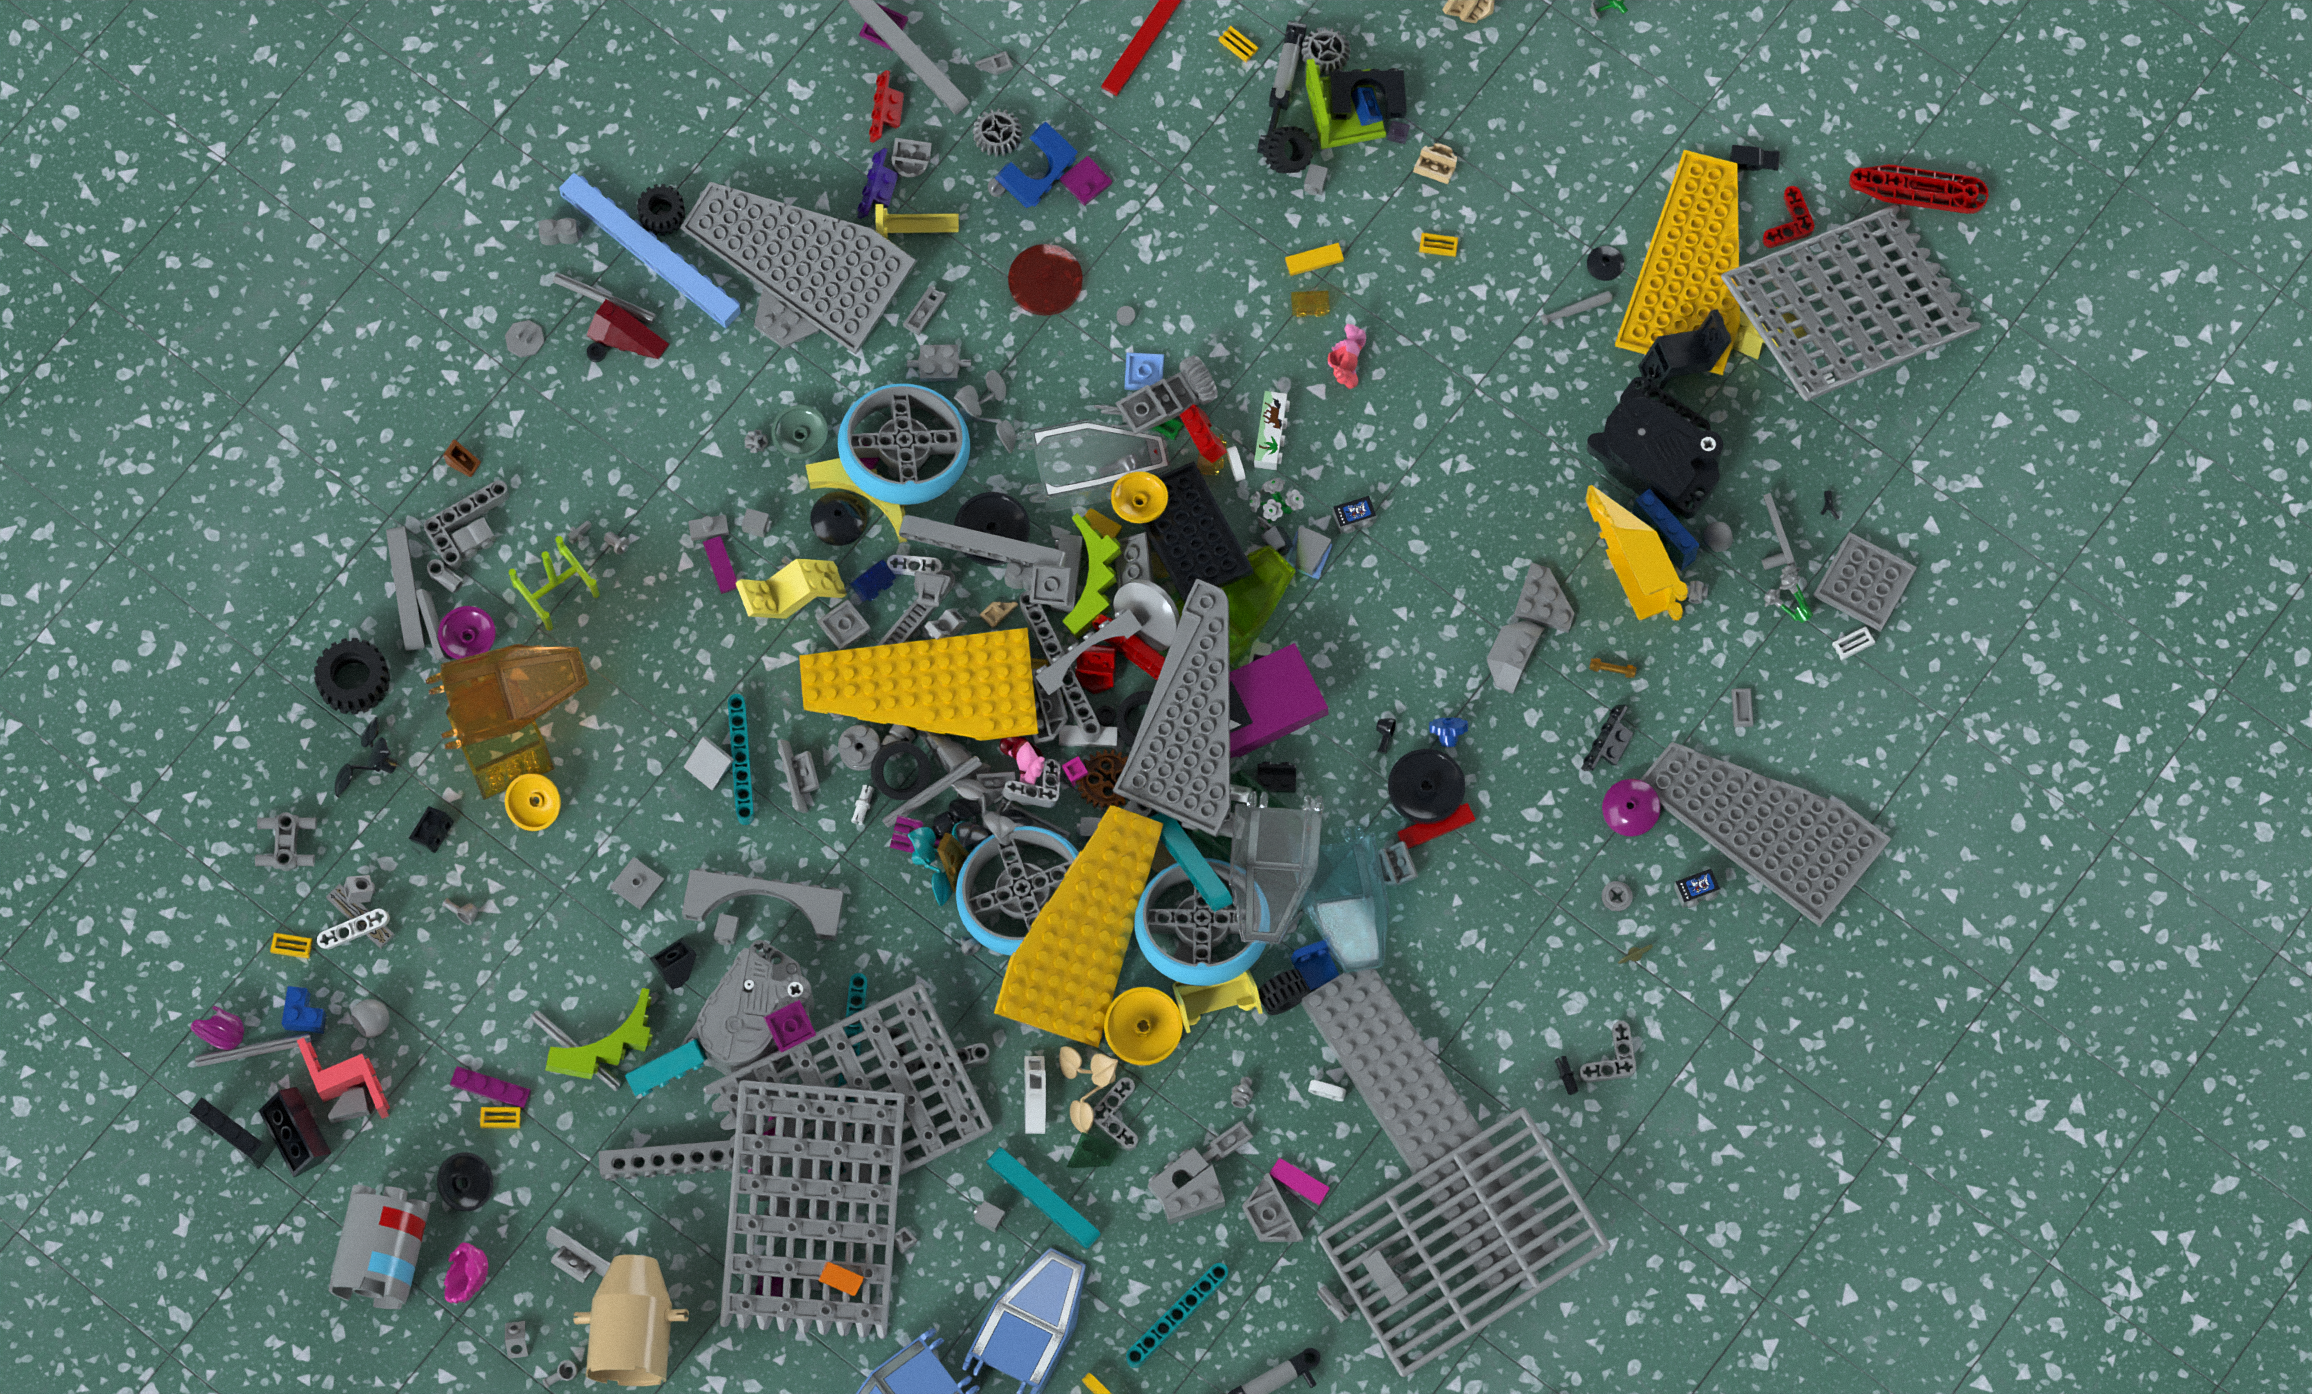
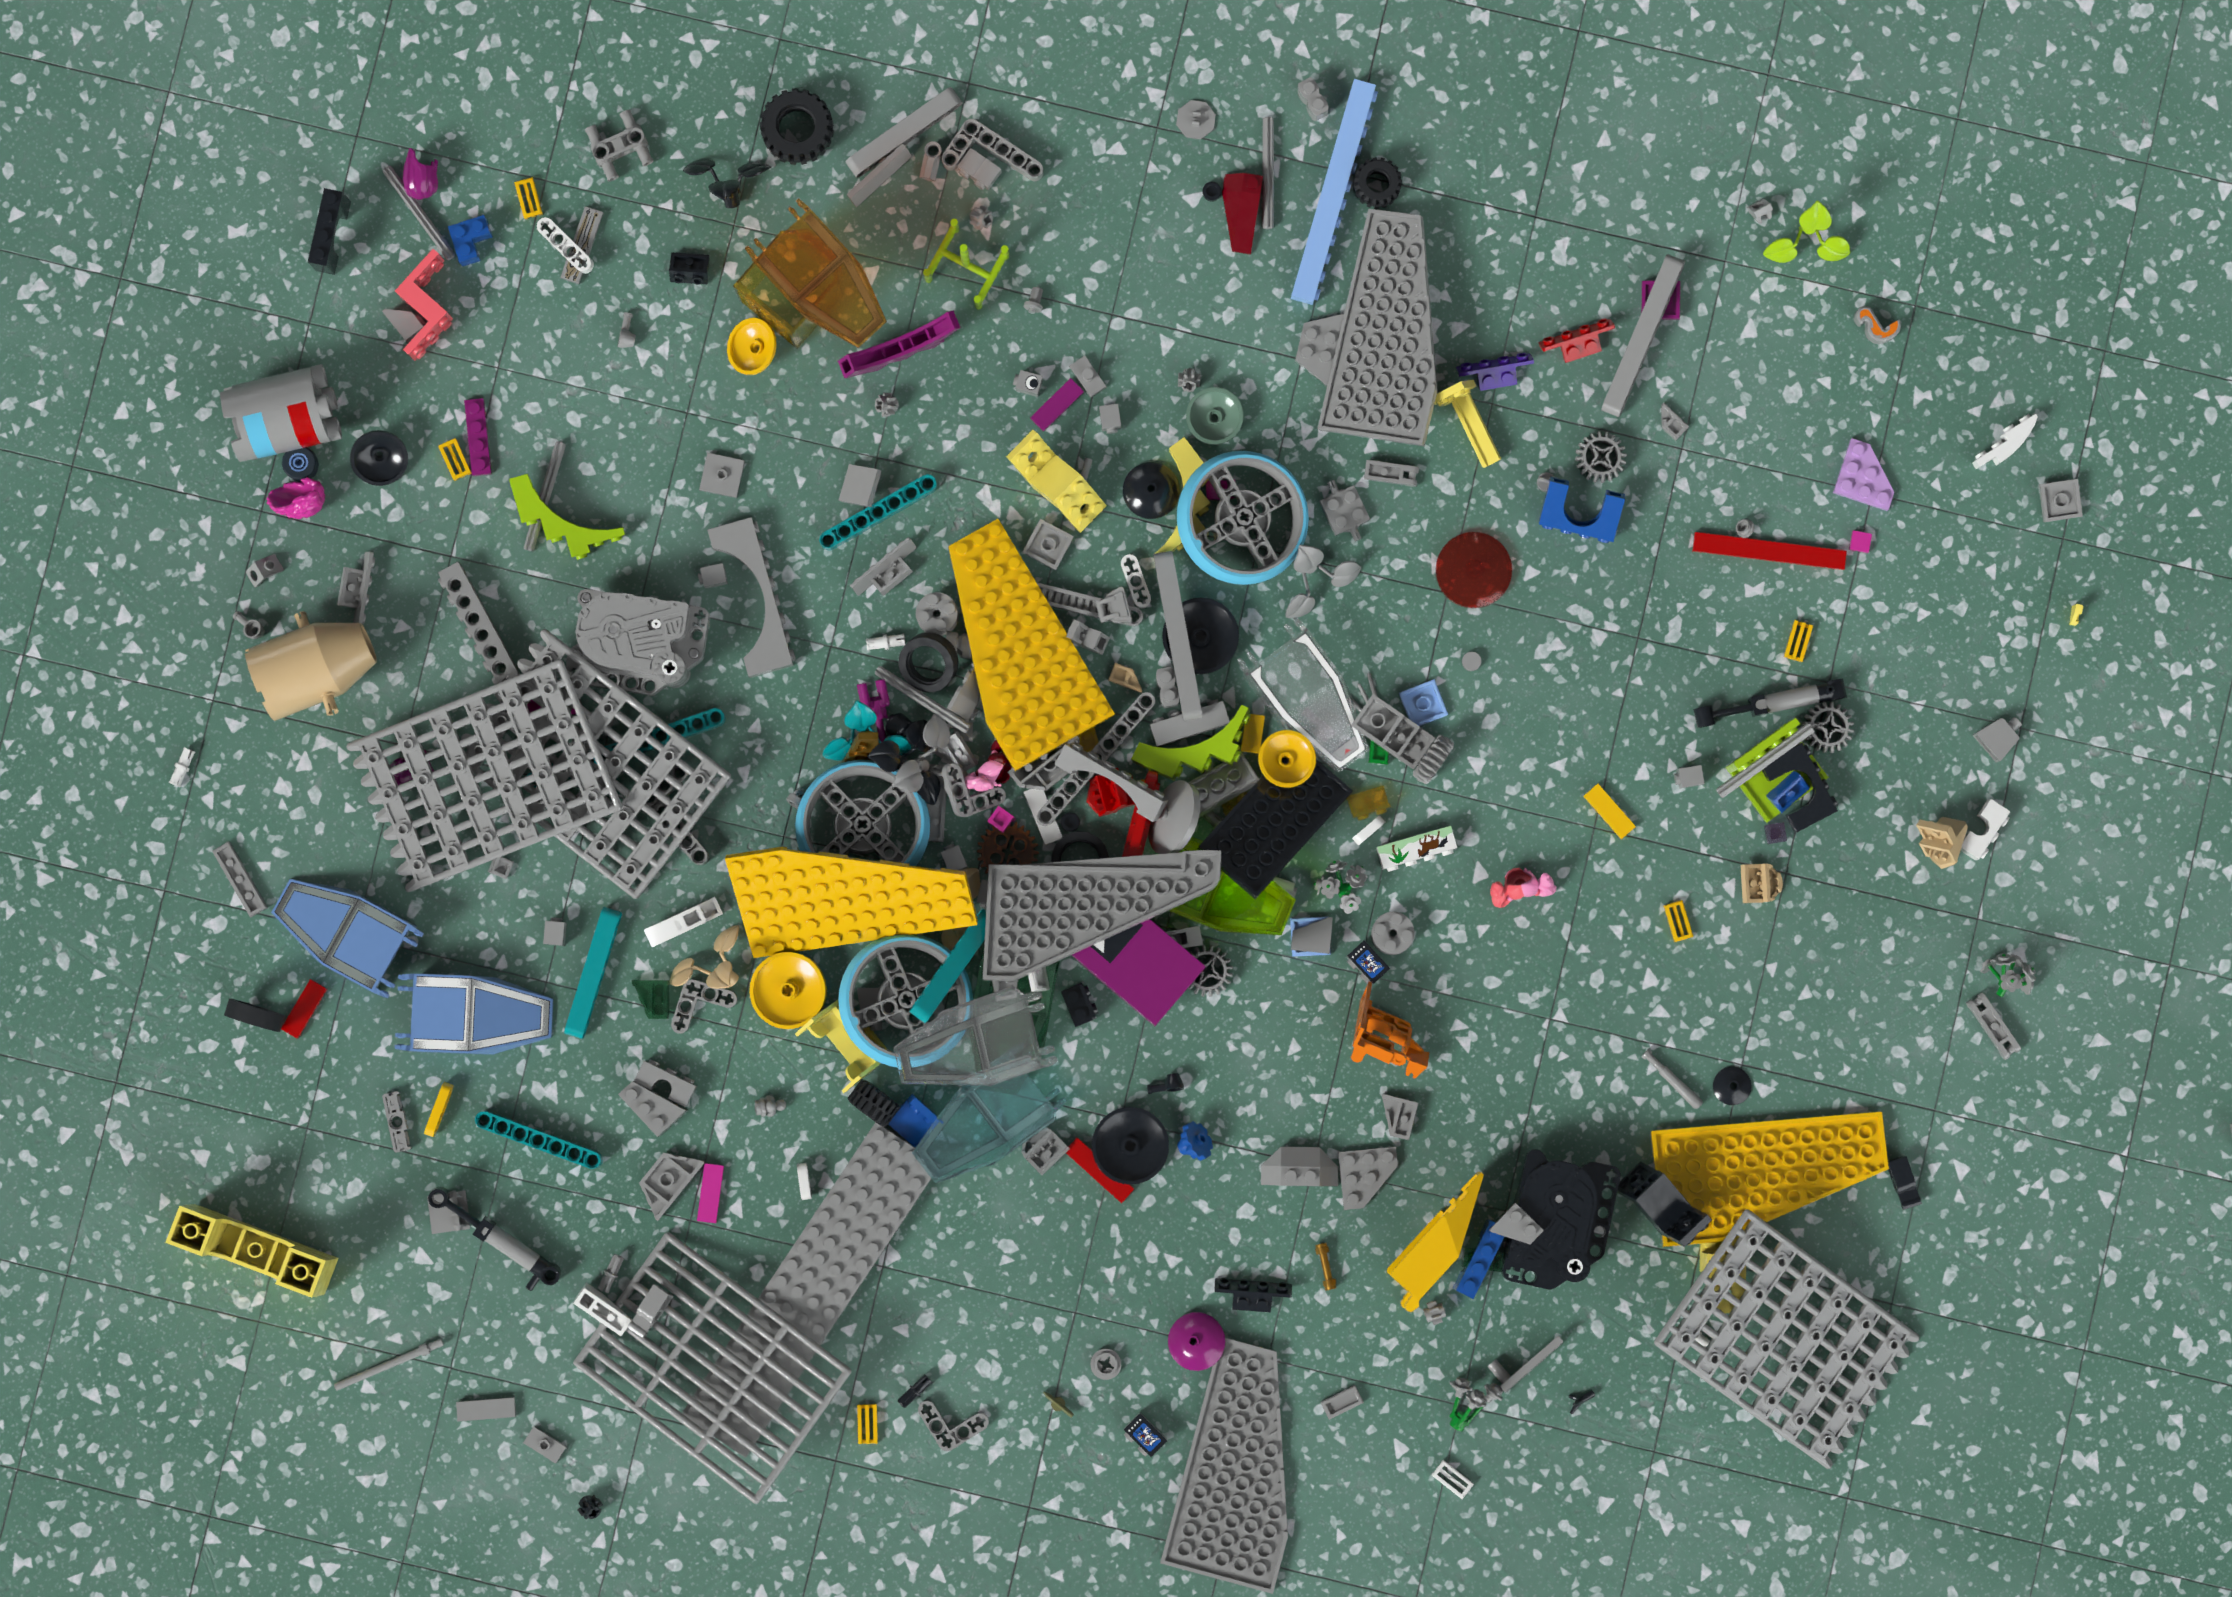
camera: 65 degrees right, 15 degrees up
black slope [258,1087,331,1177] -> none
light grey brick [344,875,375,904] -> none
light grey helmet [351,999,390,1038] -> none
magenta dish [438,606,496,661] -> none
dark orange slope [443,439,481,477] -> none
light grey piece [567,521,592,545] -> none
teal wedge [625,1038,708,1096] -> none
black slope [650,938,697,990] -> none
magenta plate [763,999,816,1053] -> none
orange slope [818,1262,864,1296] -> none
clear blue brick [849,559,896,602] -> none
light grey slope [892,138,932,177] -> none
light grey plate [1029,564,1071,606] -> none
magenta plate [1060,156,1112,206] -> none
red arch [1179,404,1227,464] -> none
light grey hinge [1202,1121,1253,1163] -> none
black brick [1261,525,1294,557] -> none
black tyre [1263,126,1314,174] -> none
clear yellow bracket [1291,291,1330,317] -> none
light grey hair [1703,522,1733,552] -> none
red beam [1762,186,1815,248] -> none
light grey plate [1813,532,1917,632] -> none
red beam [1849,164,1989,214] -> none
none -> black wheel [282,448,319,482]
none -> white slope [573,1282,632,1336]
none -> magenta arch [838,310,961,378]
none -> yellow tile [857,1404,878,1444]
none -> light grey gear [875,393,899,417]
none -> light grey gear [970,205,993,230]
none -> light grey brick [1013,370,1043,397]
none -> light grey gear [1188,945,1233,997]
none -> orange container [1351,981,1429,1078]
none -> light grey wheel [1371,912,1414,955]
none -> light grey wing [1382,1094,1419,1140]
none -> light grey wing [1489,1203,1544,1244]
none -> light grey axle [1716,723,1814,798]
none -> light grey plate [1736,519,1754,538]
none -> light grey plate [1966,992,2021,1060]

